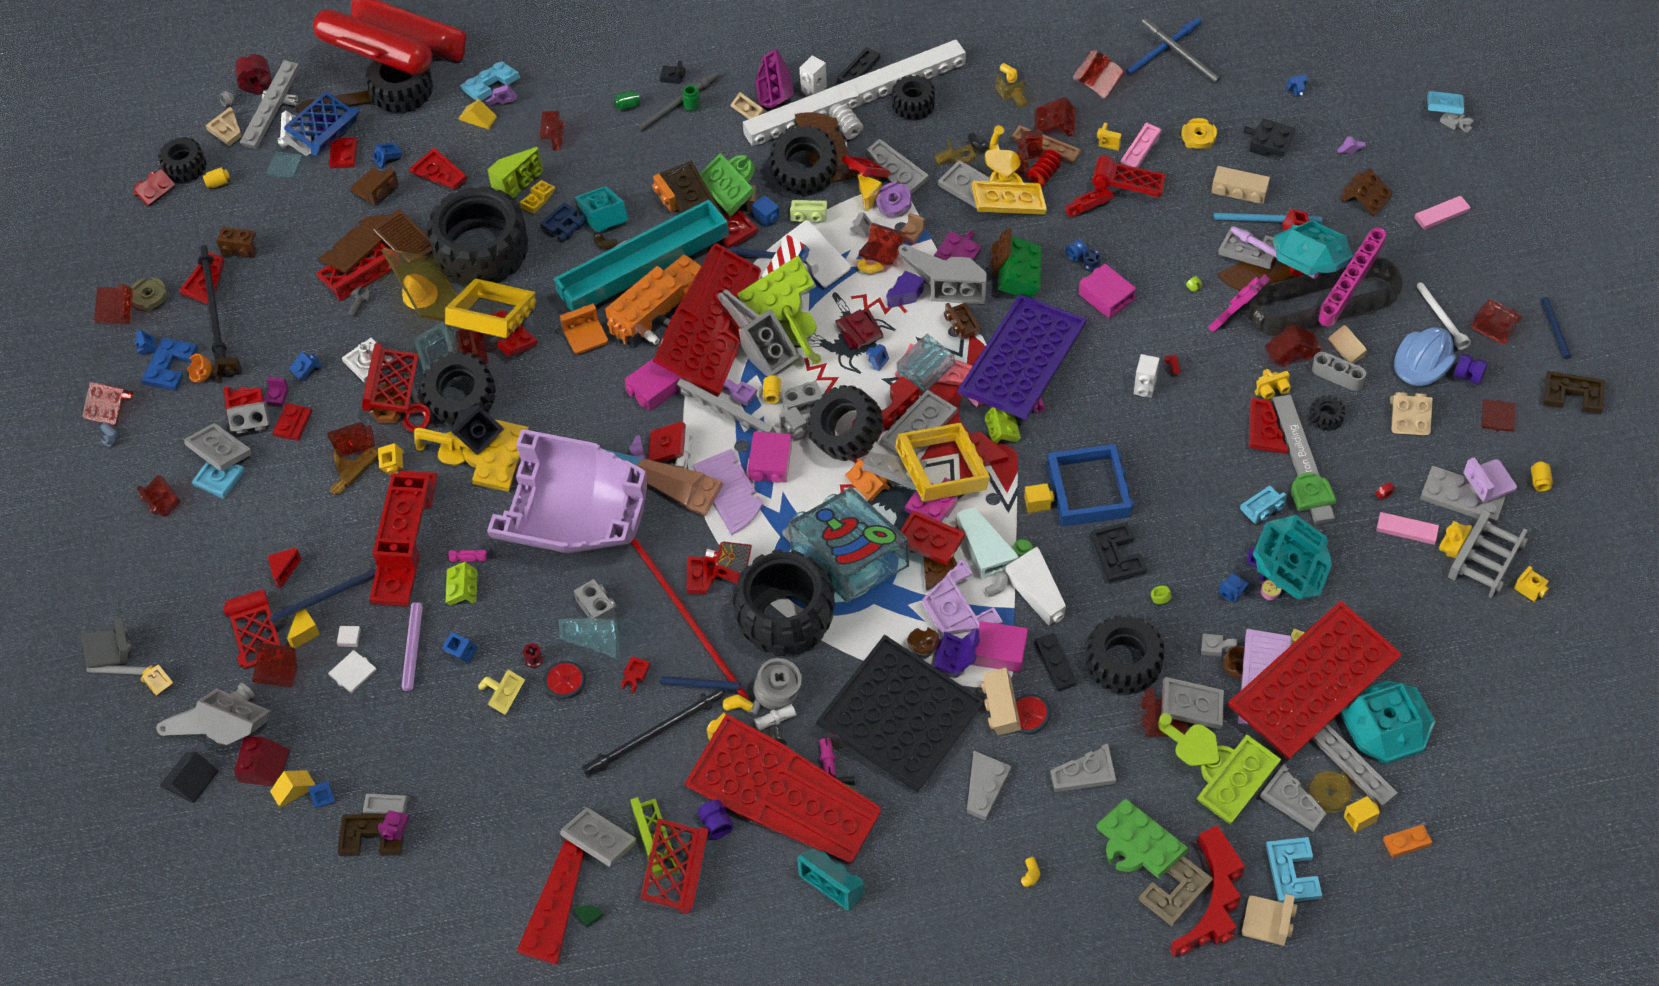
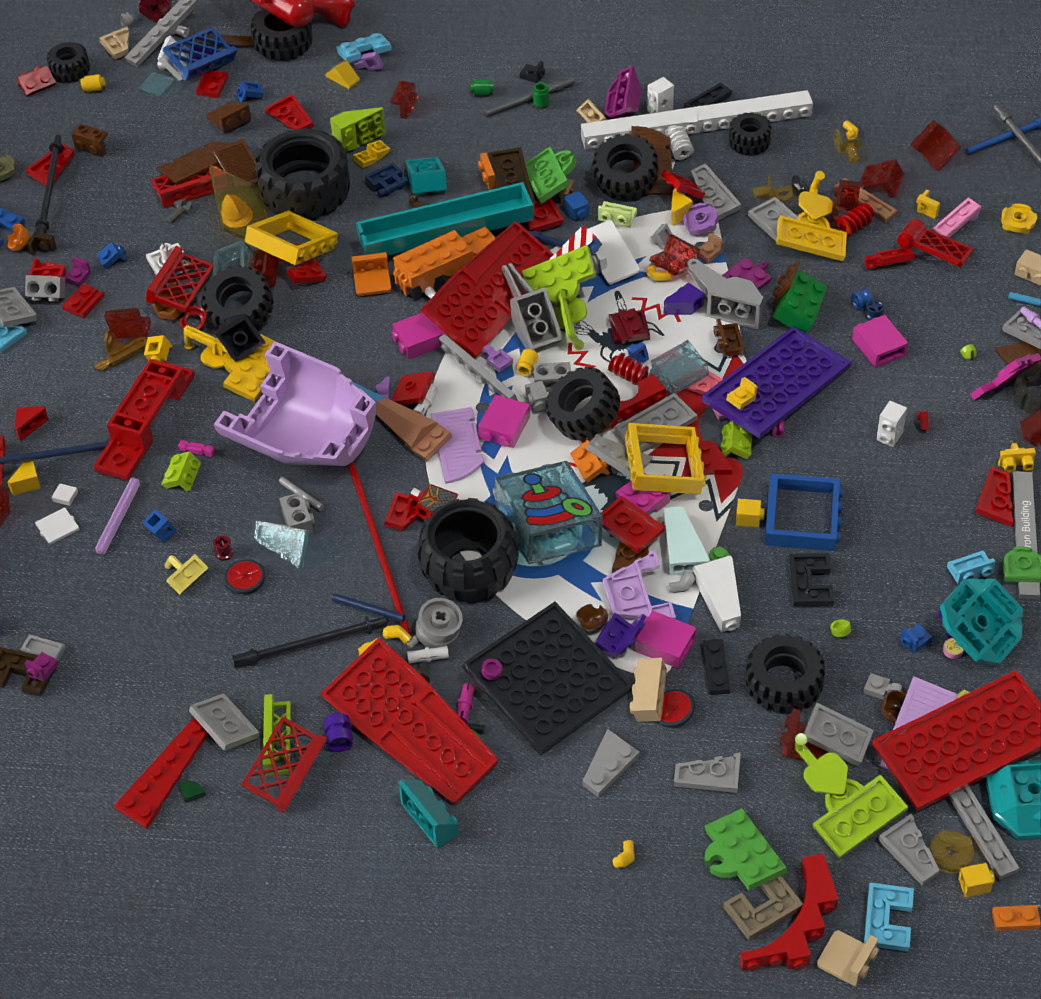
camera: 15 degrees right, 5 degrees down
red plate [621,656,651,693] -> none
none -> light grey bar [279,477,324,511]
none -> magenta tile [481,659,502,680]
none -> red piece [608,353,649,386]
none -> yellow bracket [726,377,758,410]

